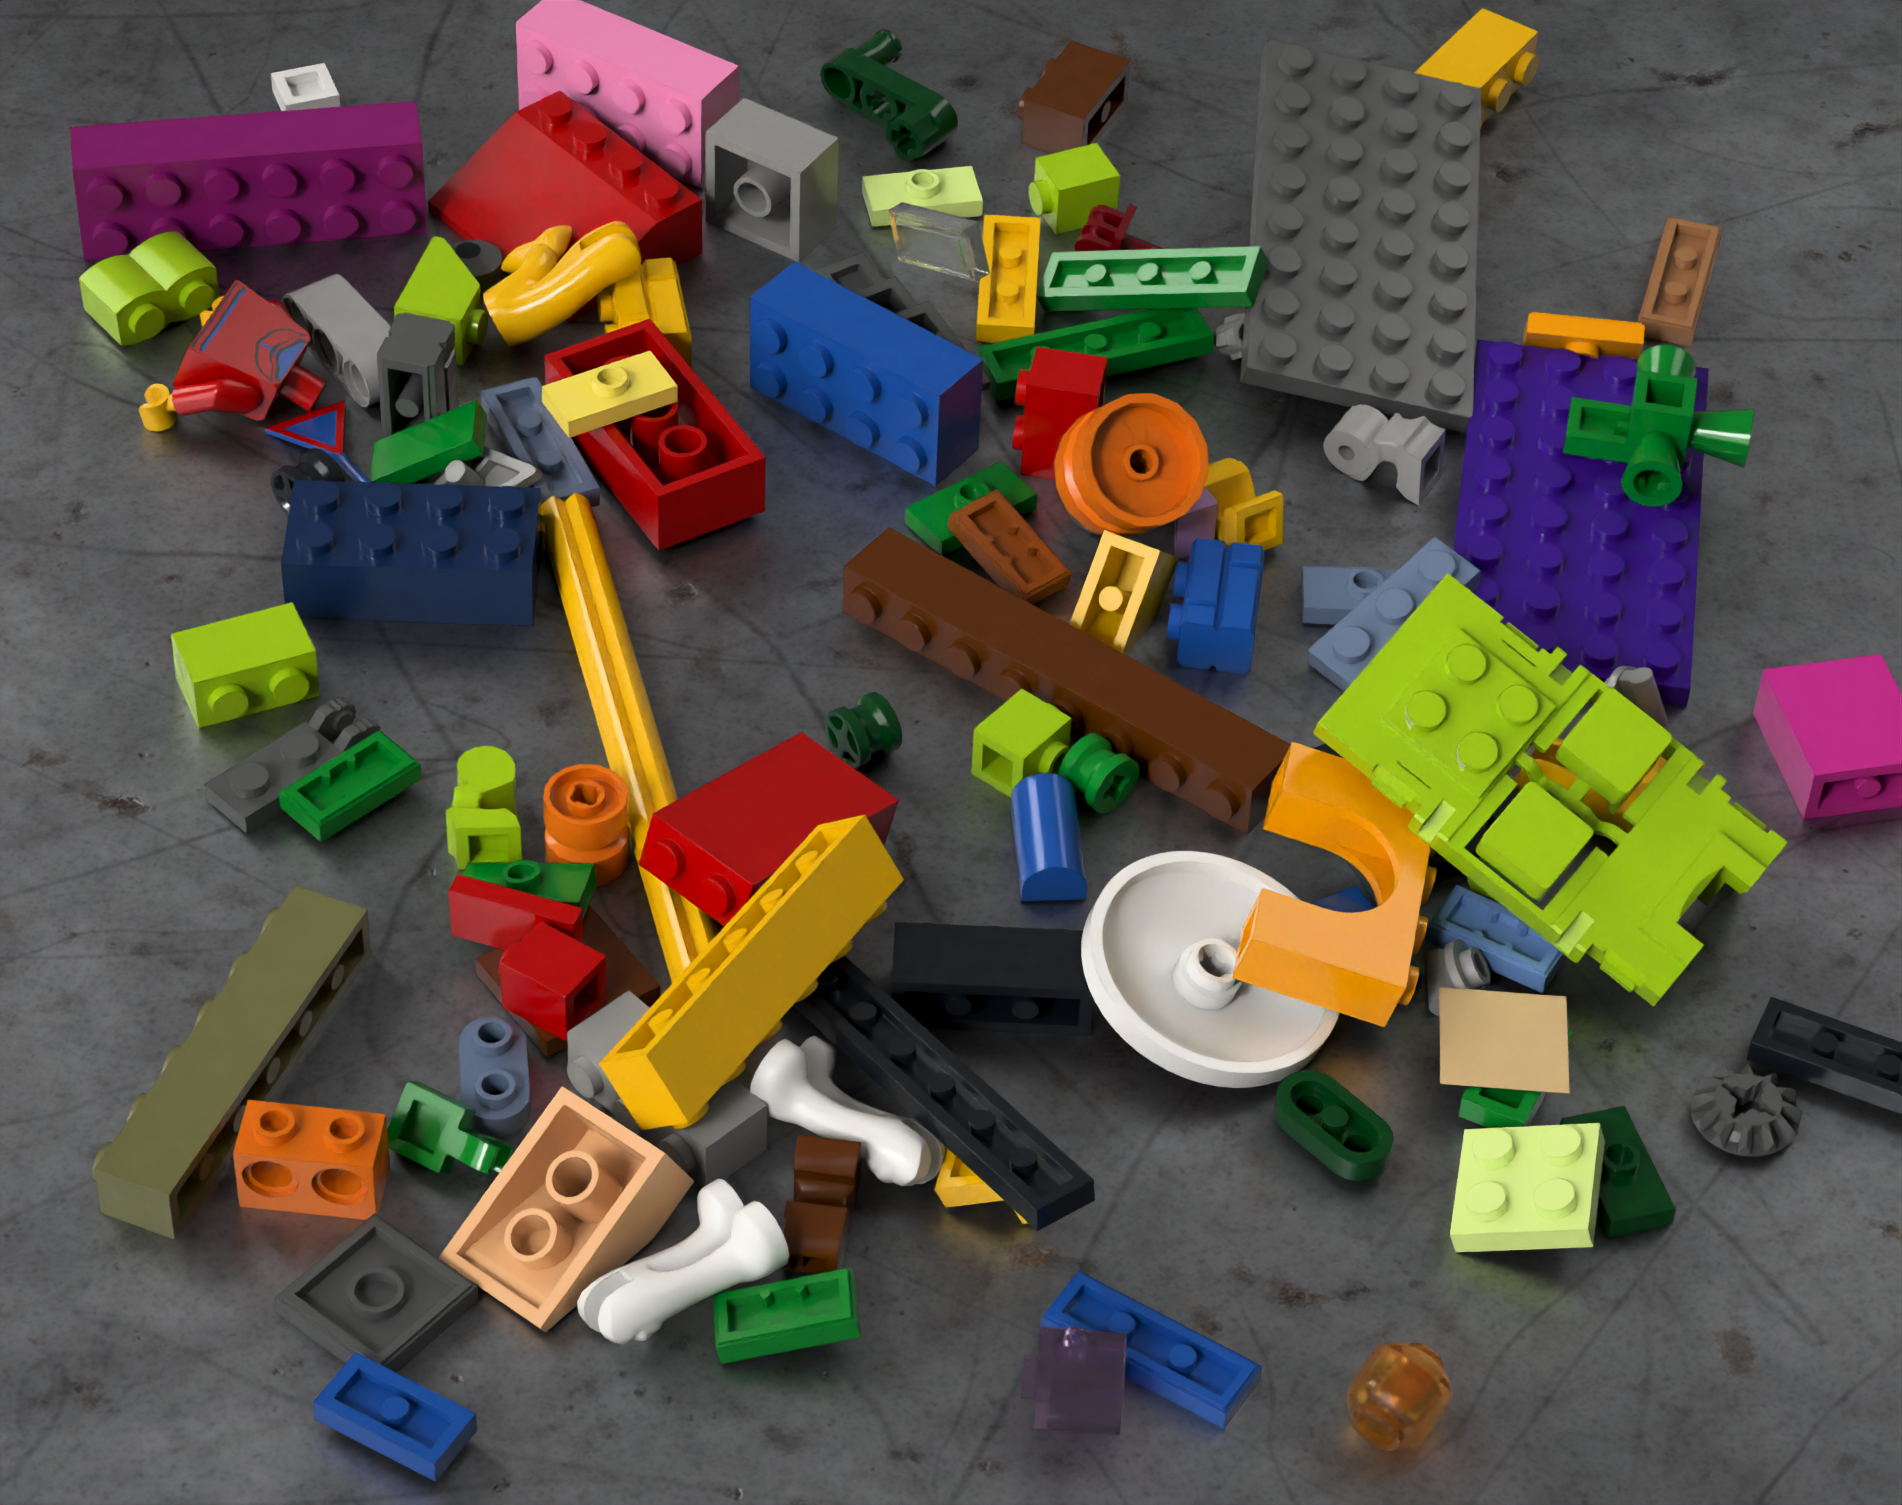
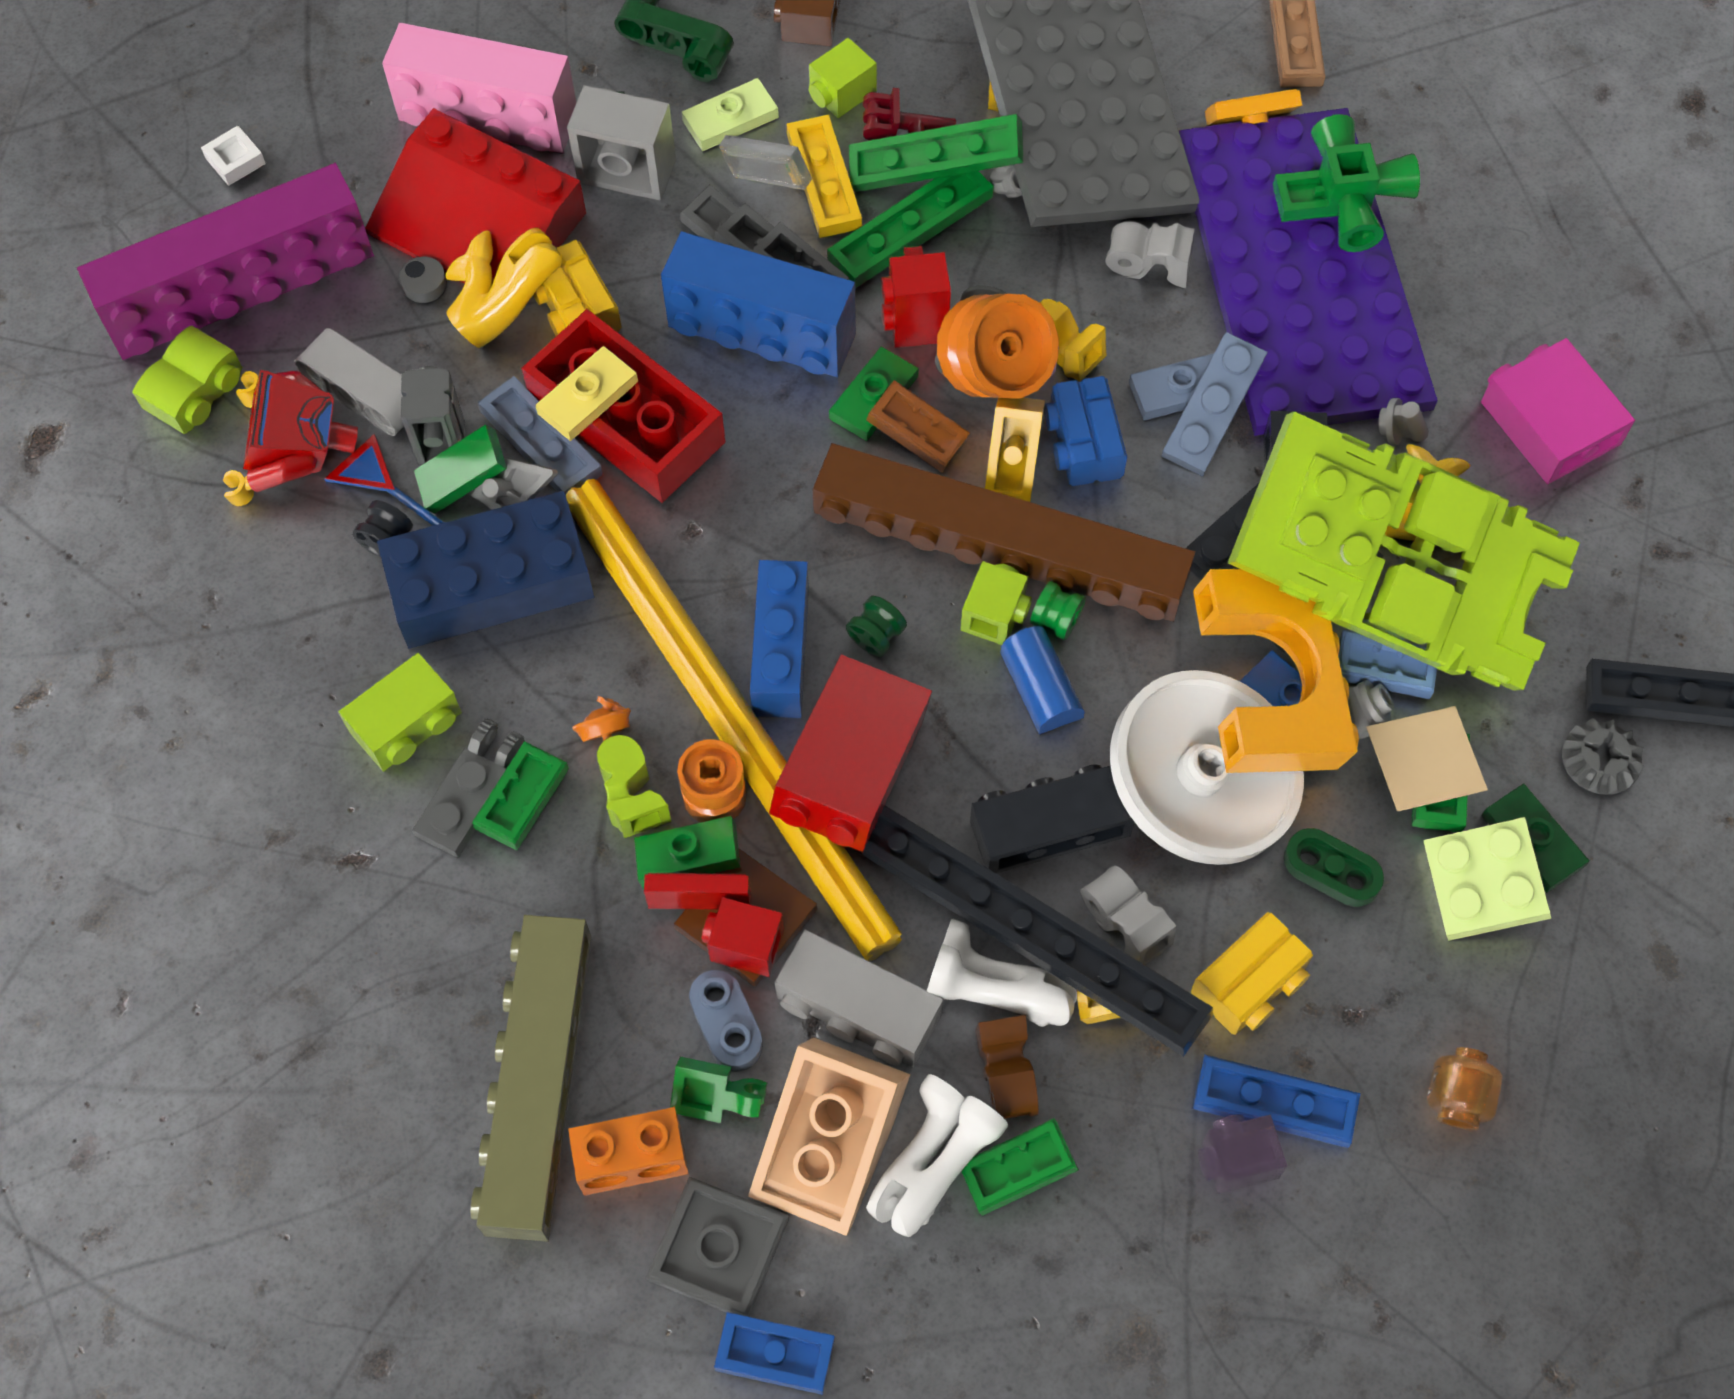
camera: 15 degrees left, 20 degrees up
lime slope [394,236,488,365] -> none
yellow brick [599,815,904,1130] -> none
none -> orange hat [572,696,631,742]
none -> blue brick [750,560,809,718]
none -> light grey leg [1080,865,1177,966]
none -> yellow brick [1191,912,1313,1035]

